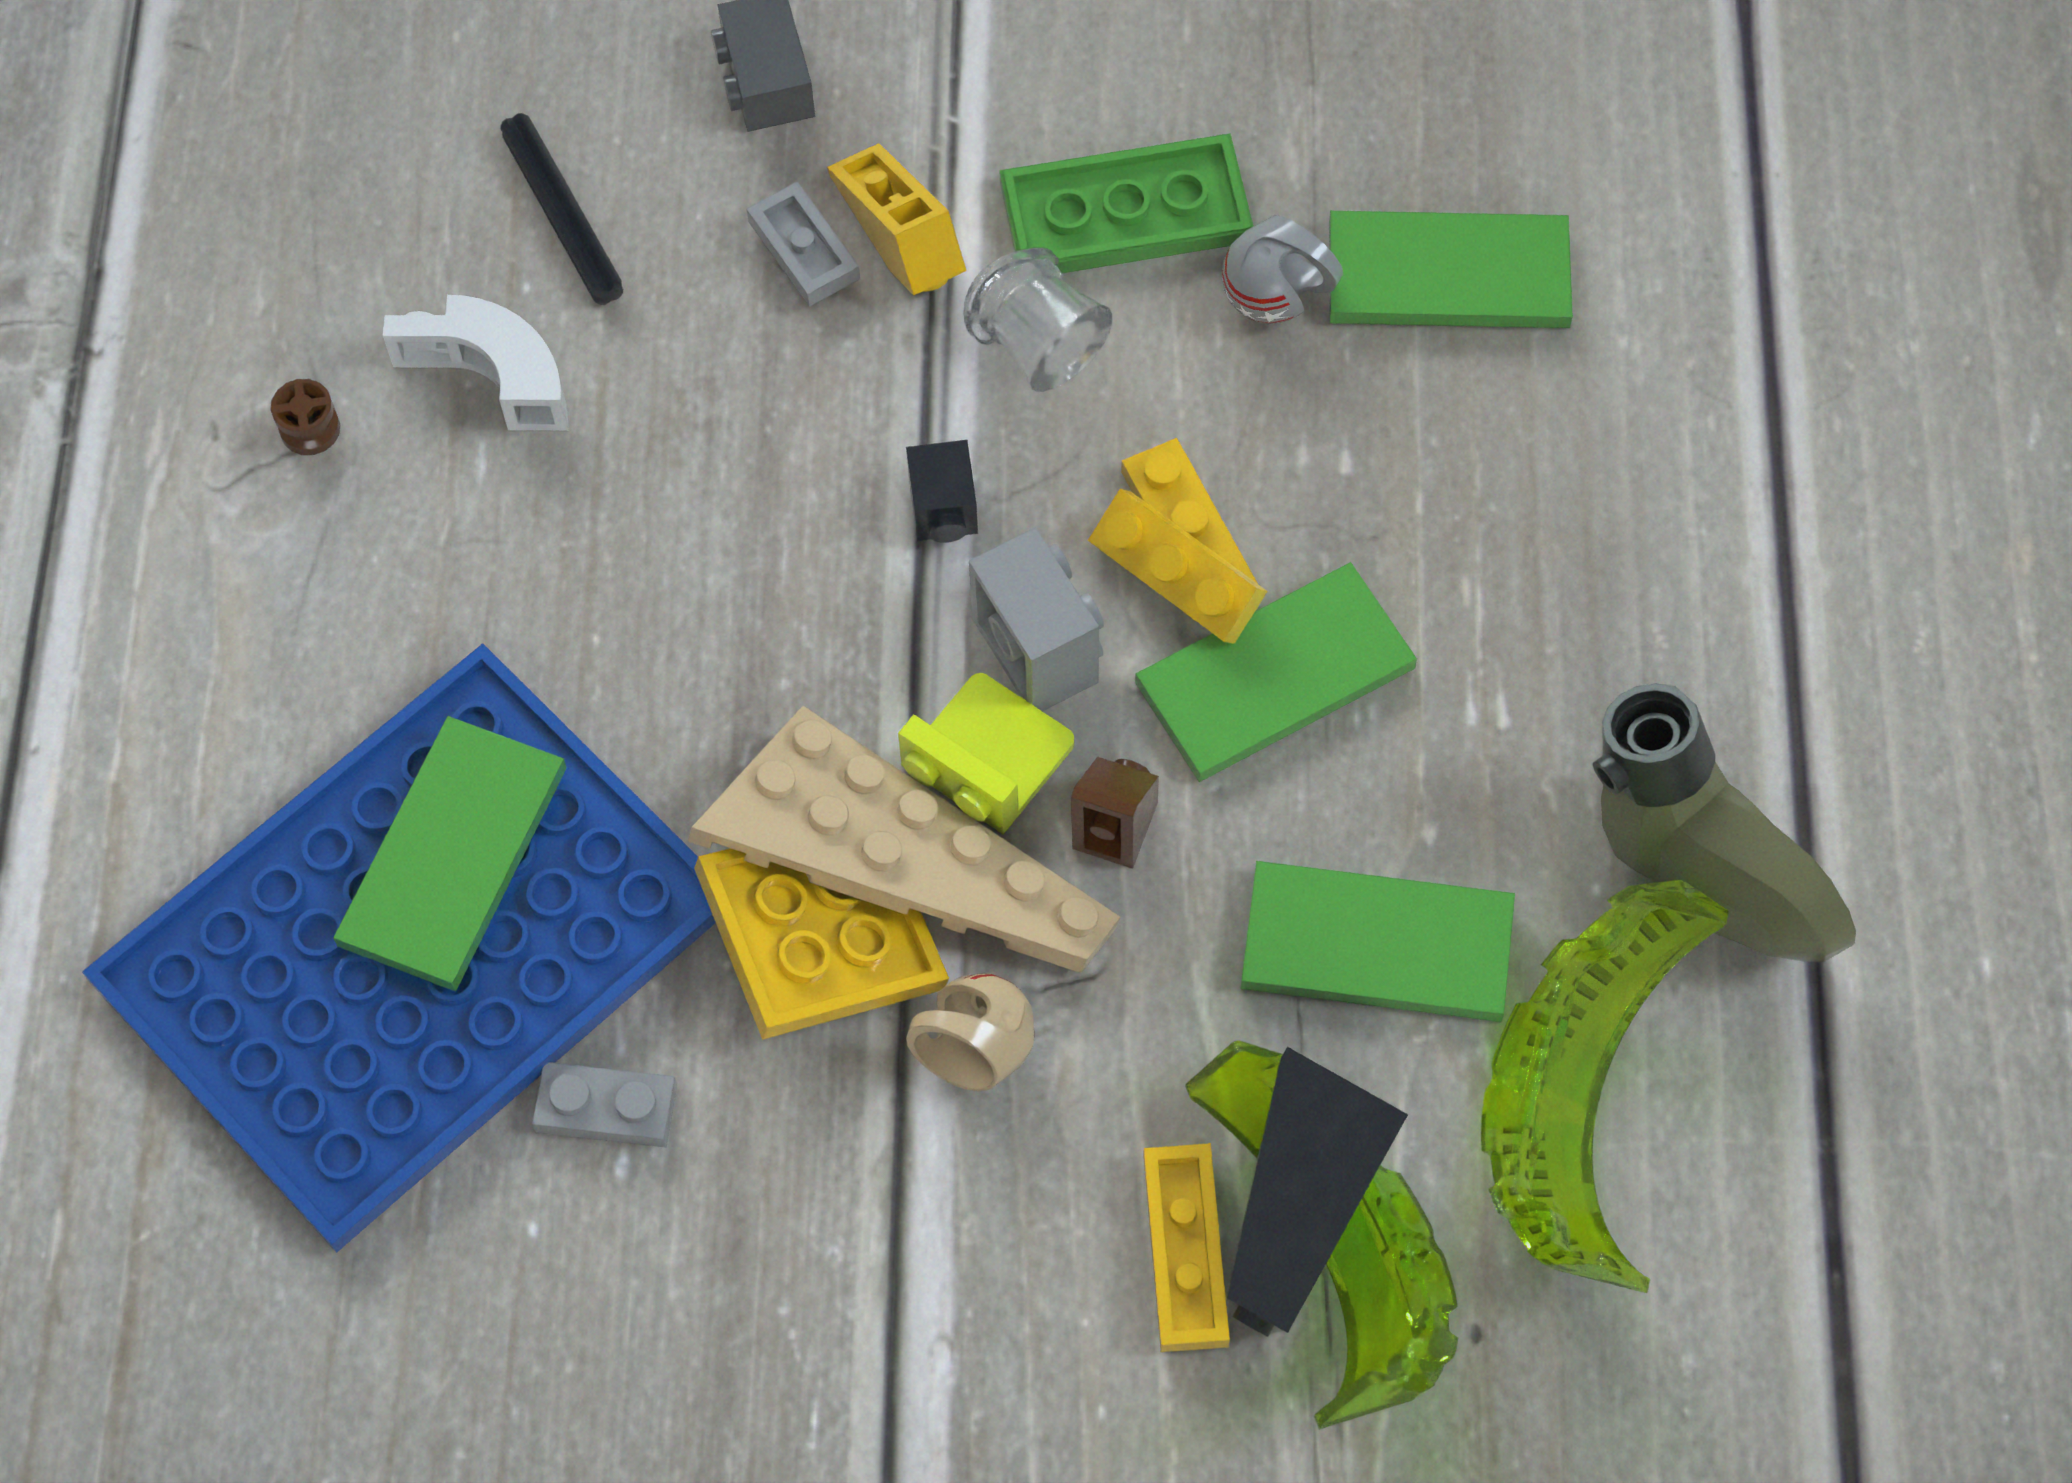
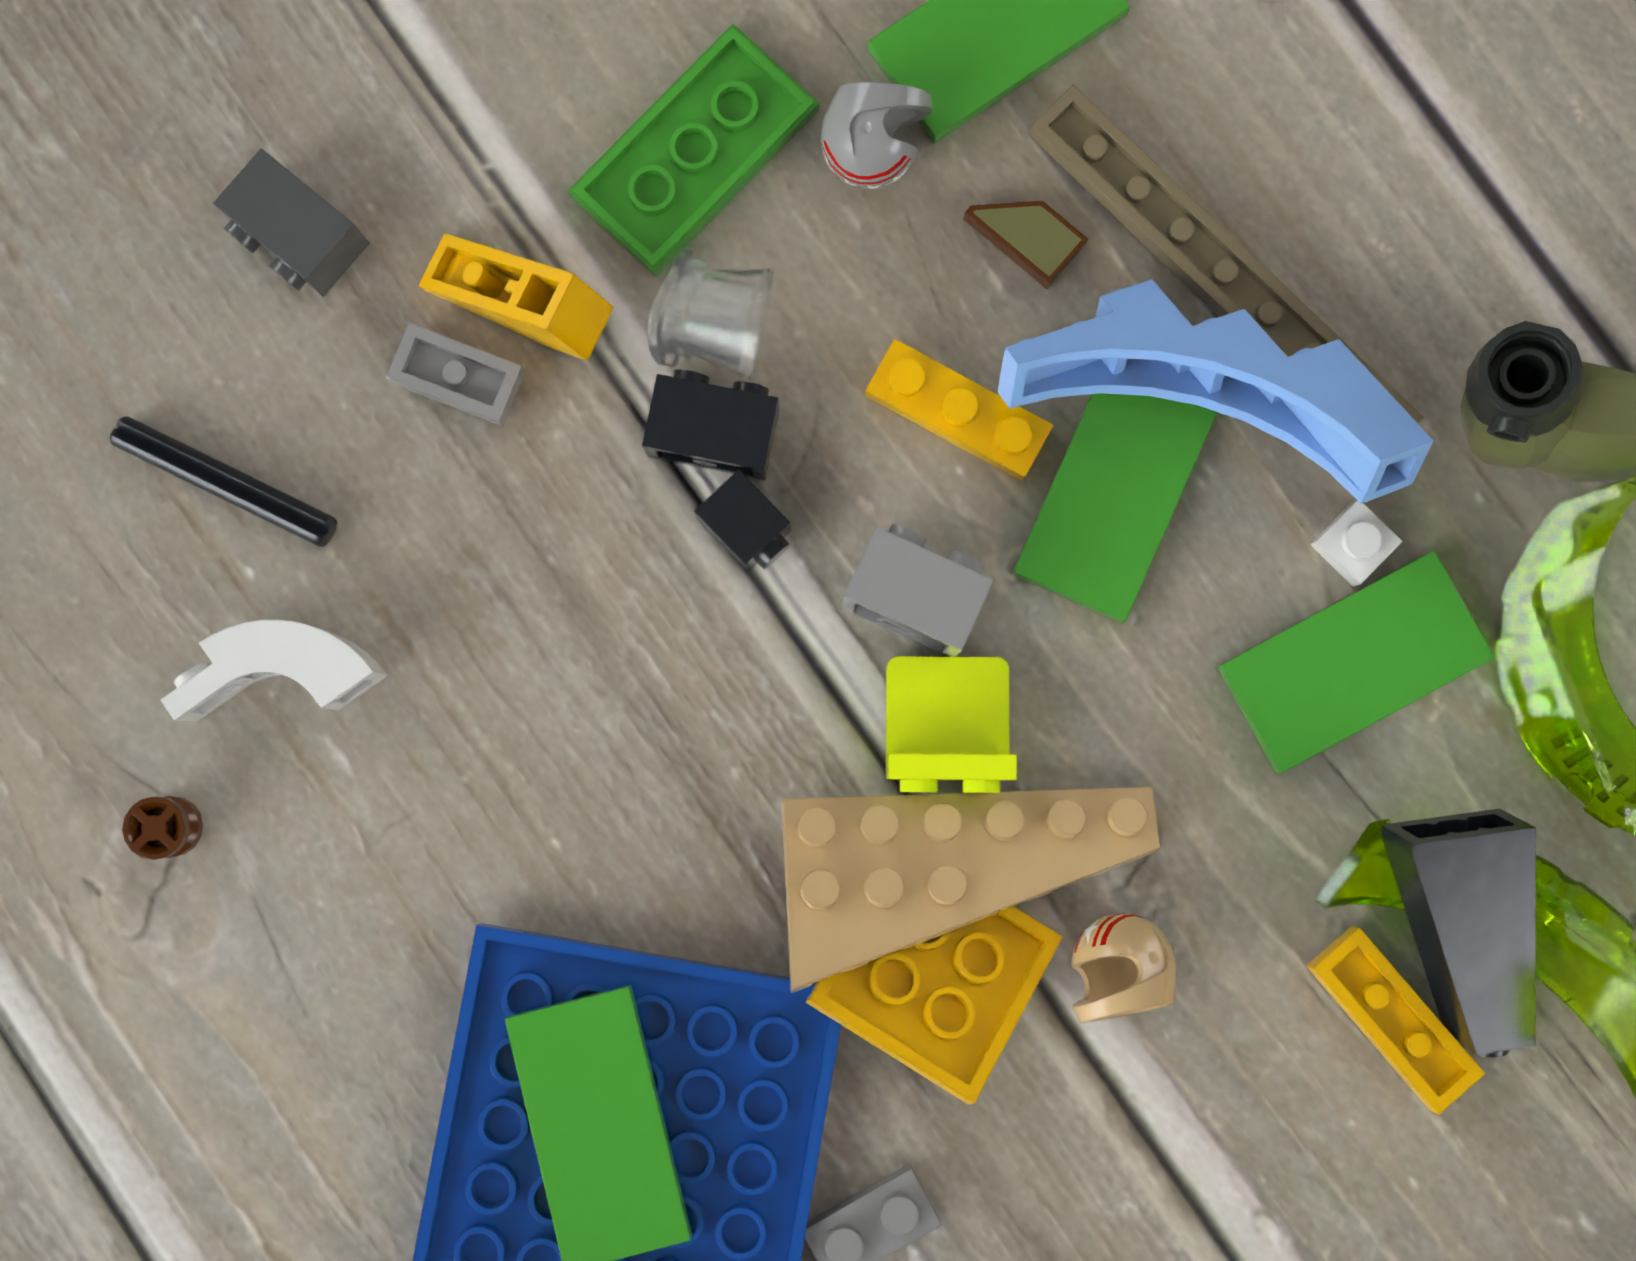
camera: 40 degrees left, 20 degrees up
reddish brown slope [1071,757,1159,869] -> none
yellow plate [1087,488,1268,644] -> none
none -> black brick [642,369,779,480]
none -> olive tile [963,201,1088,289]
none -> light blue arch [997,279,1434,504]
none -> dark tan plate [1028,84,1424,423]
none -> white plate [1310,500,1403,587]

